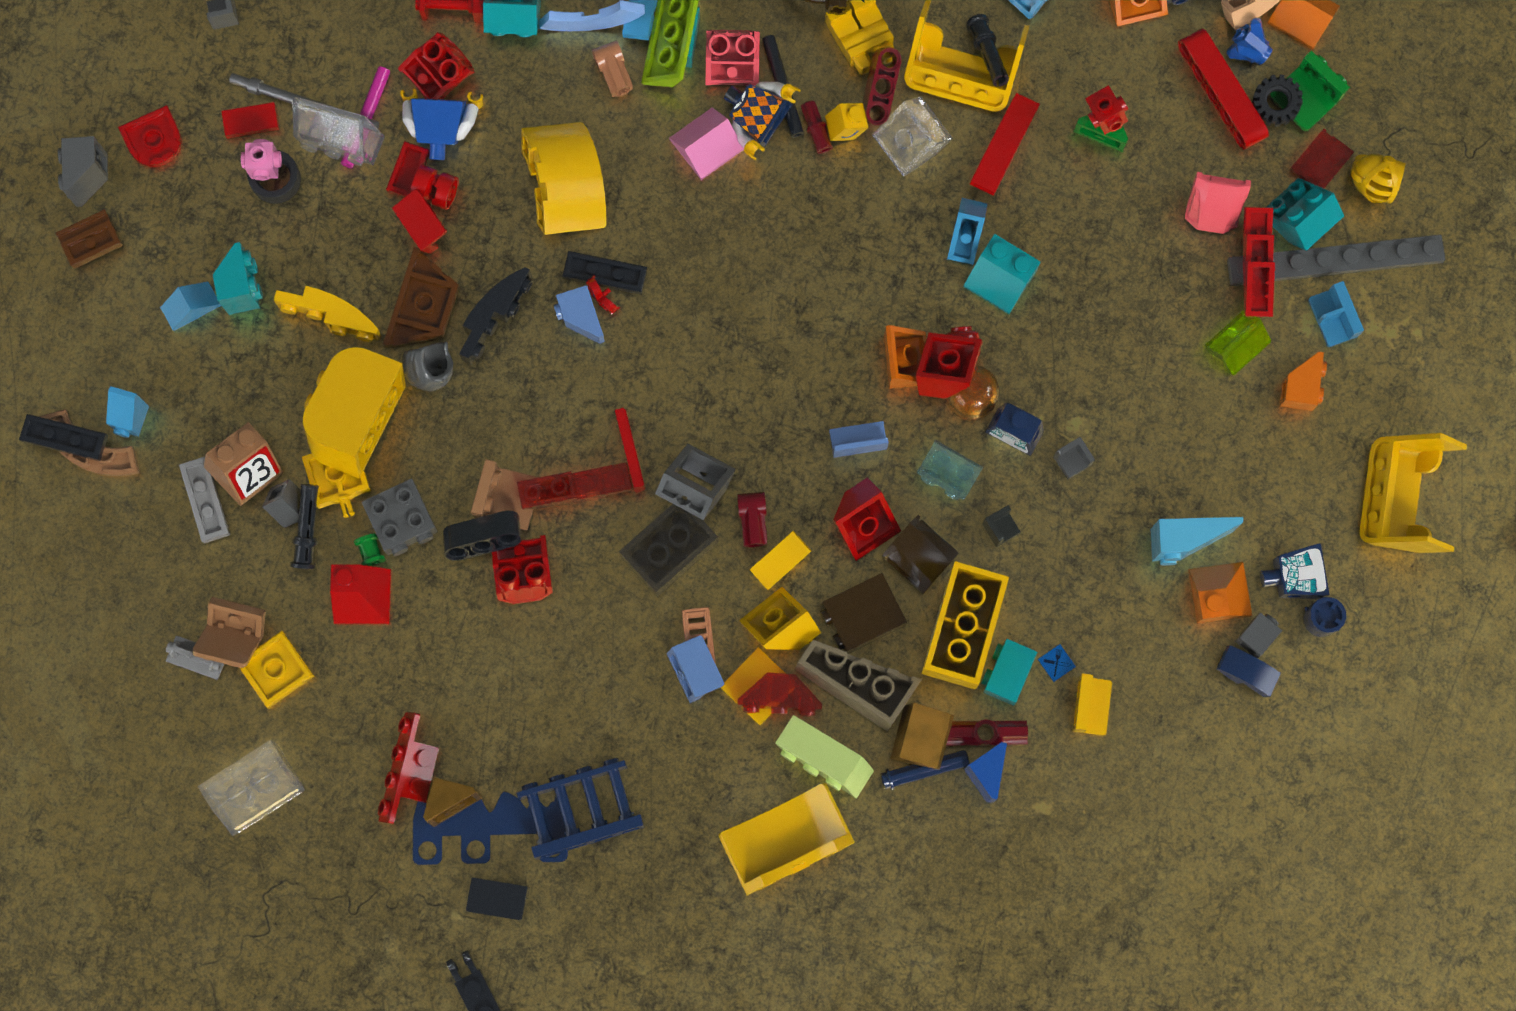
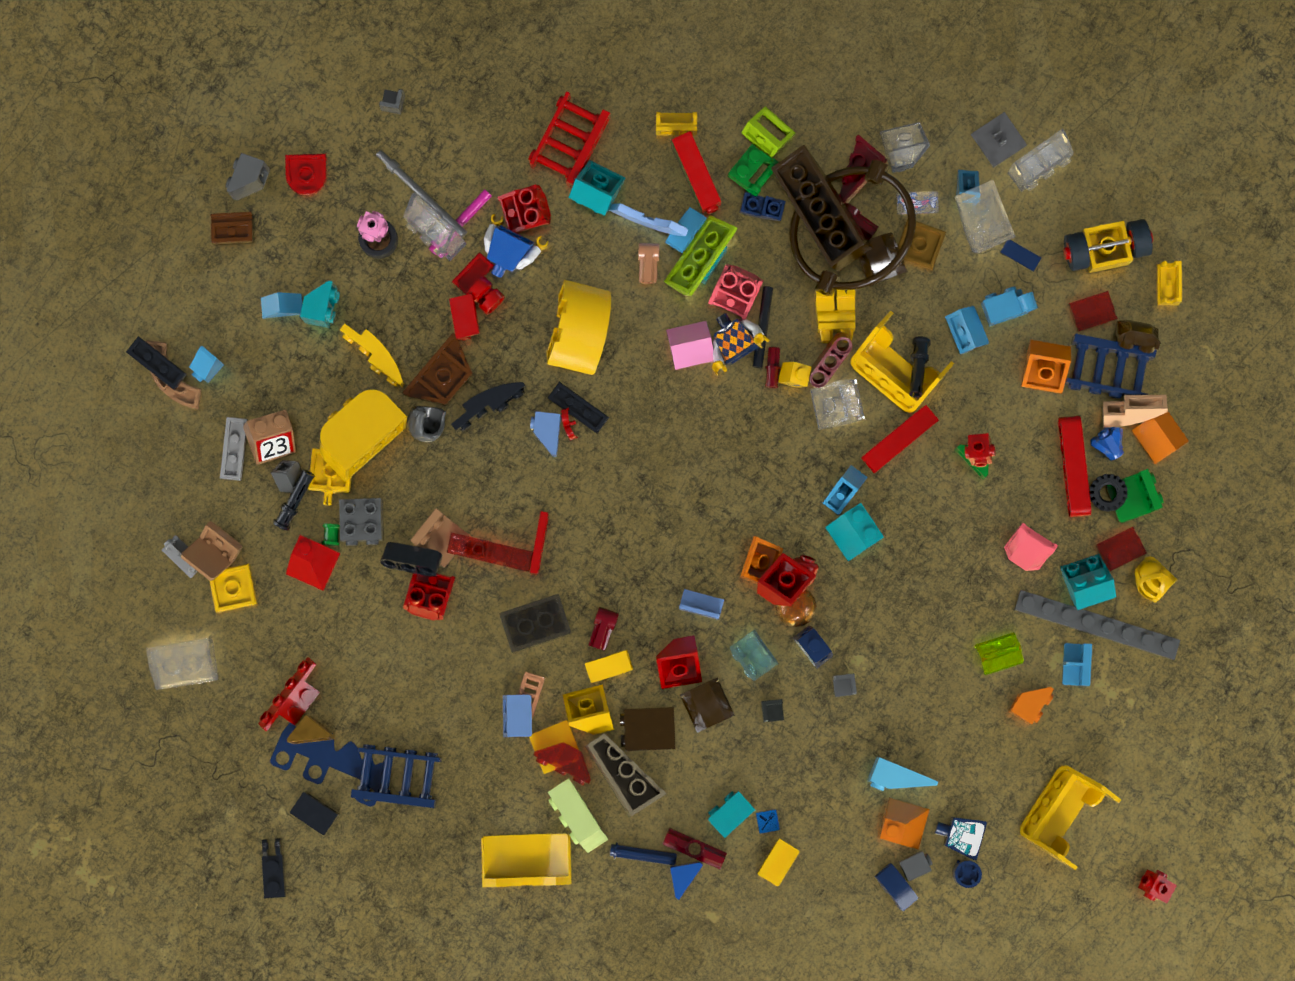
camera: 30 degrees right, 5 degrees up
red tile [221,102,280,139] -> none
dark grey window [655,444,736,520] -> none
pearl gold slope [890,703,954,770] -> none
yellow brick [921,561,1009,690] -> none
red slope [1243,207,1275,317] -> none

